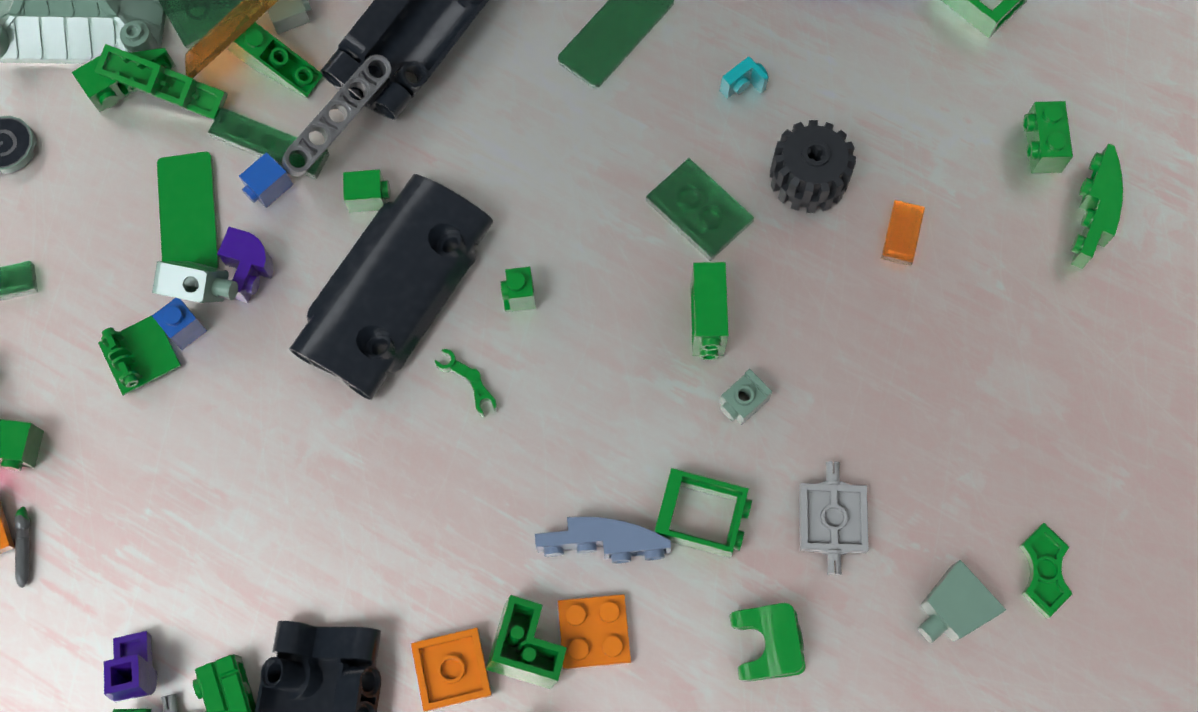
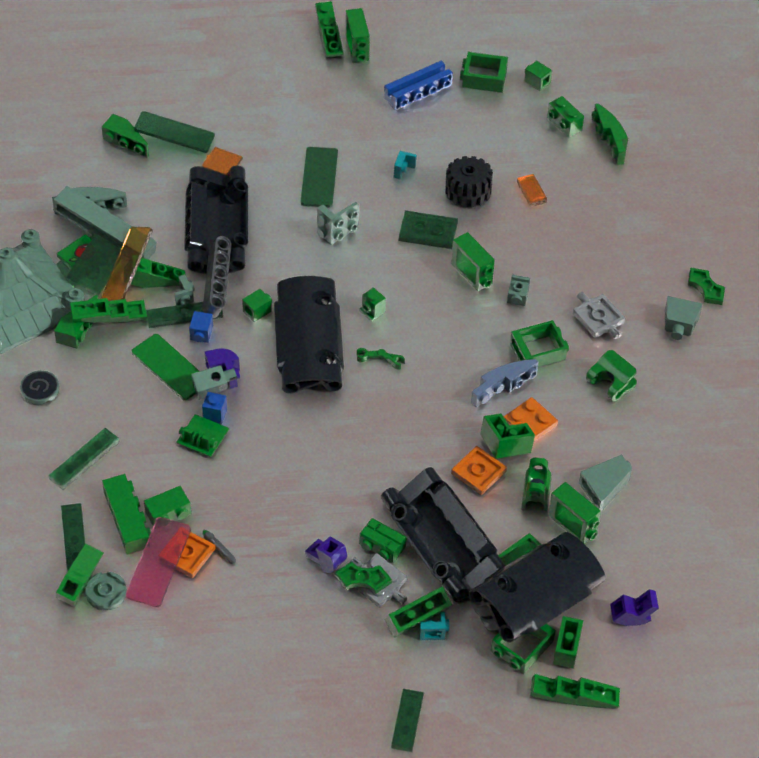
camera: 40 degrees left, 20 degrees down
none -> sand green bracket [174,274,195,307]
none -> sand green bracket [317,202,359,244]
none -> green brick [524,60,552,91]

